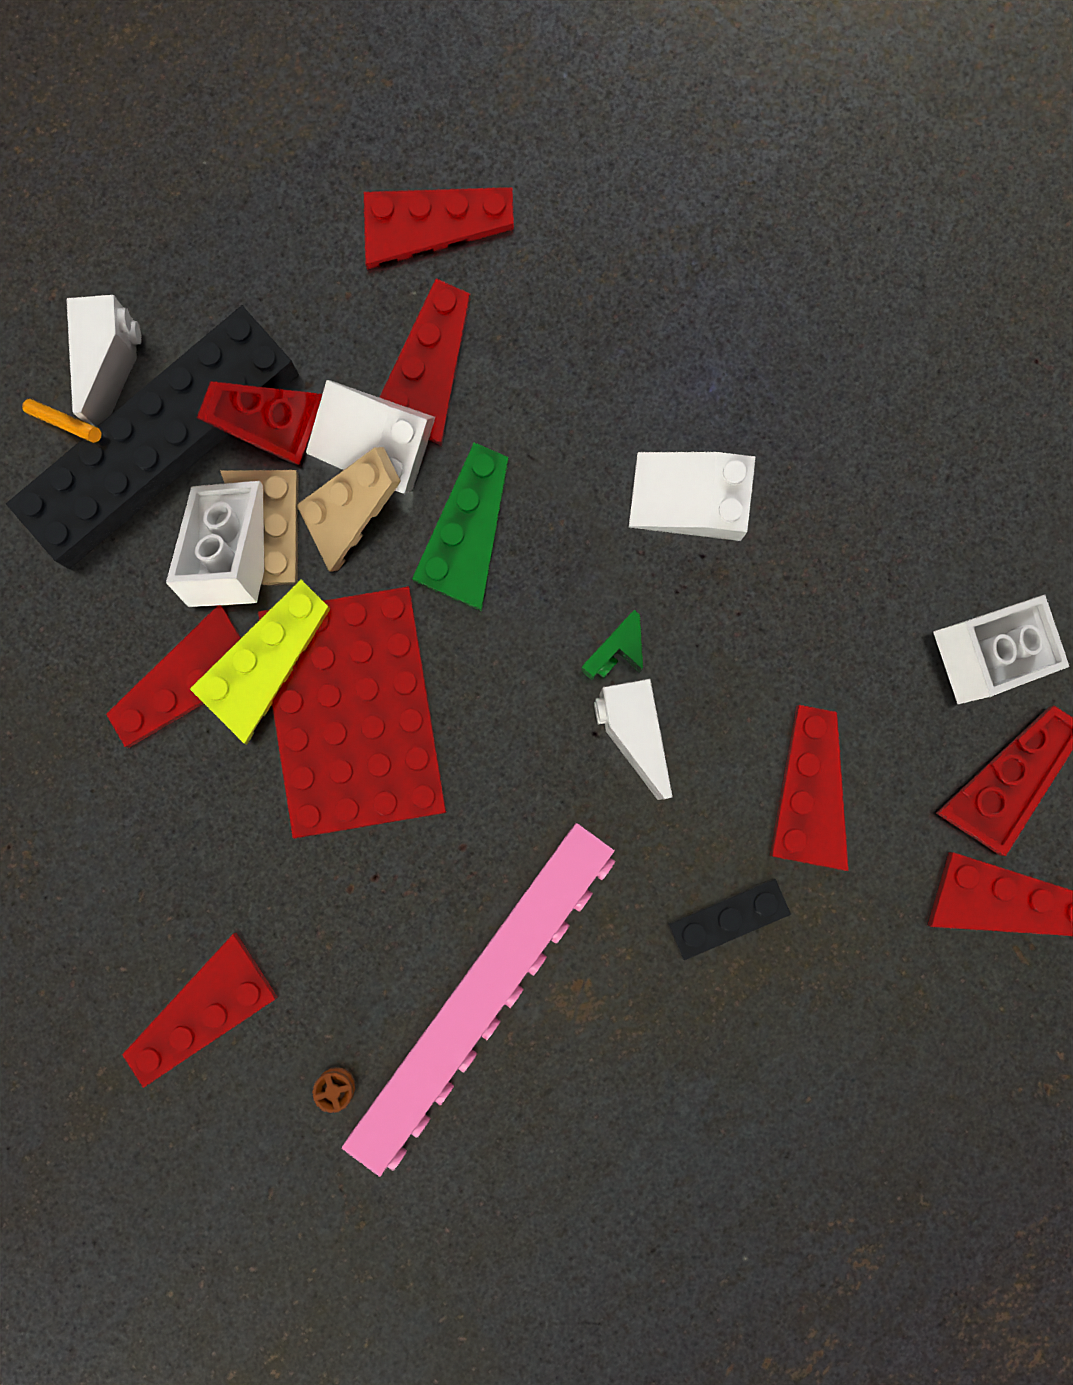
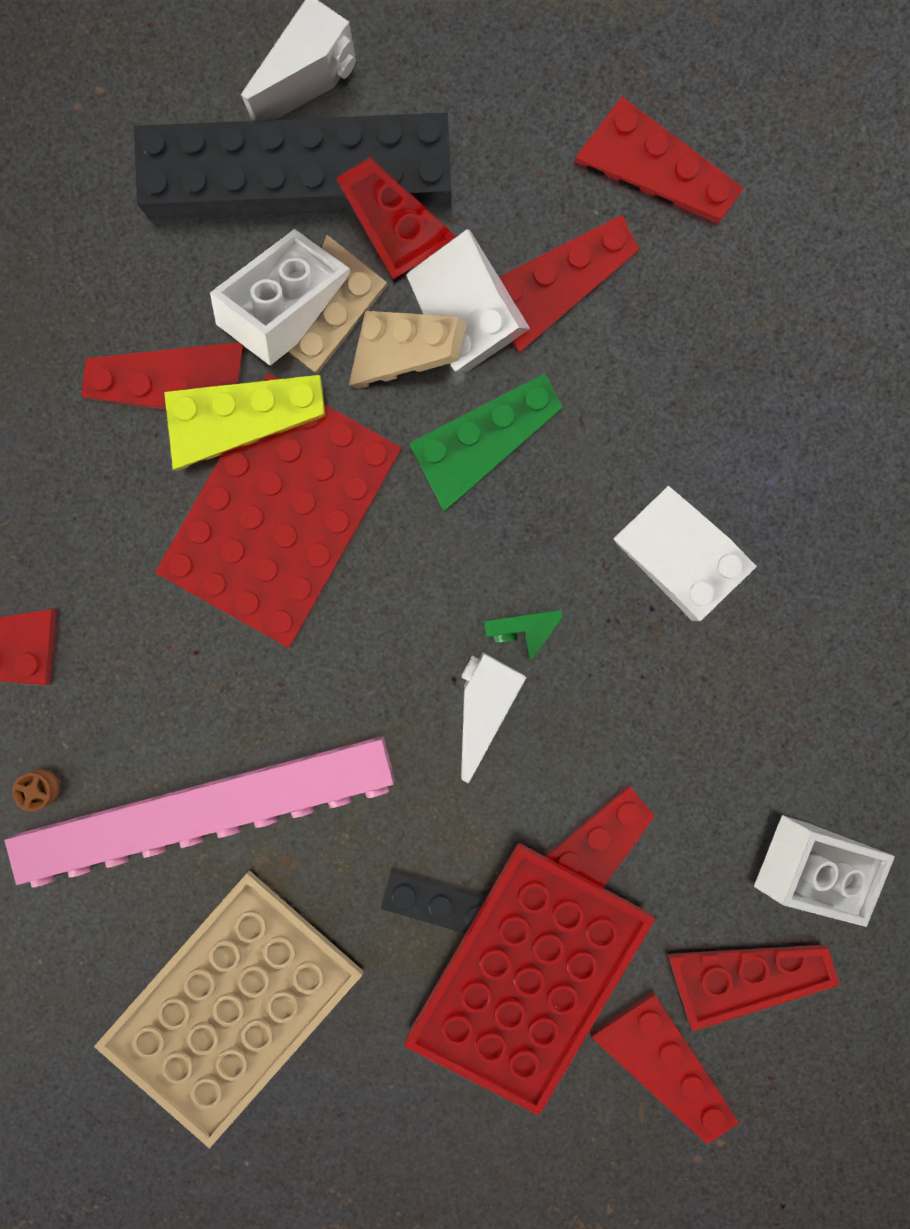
camera: 35 degrees right, 5 degrees up
light orange bar [22,399,102,443] -> none
none -> tan plate [94,870,363,1149]
none -> red plate [404,843,655,1115]

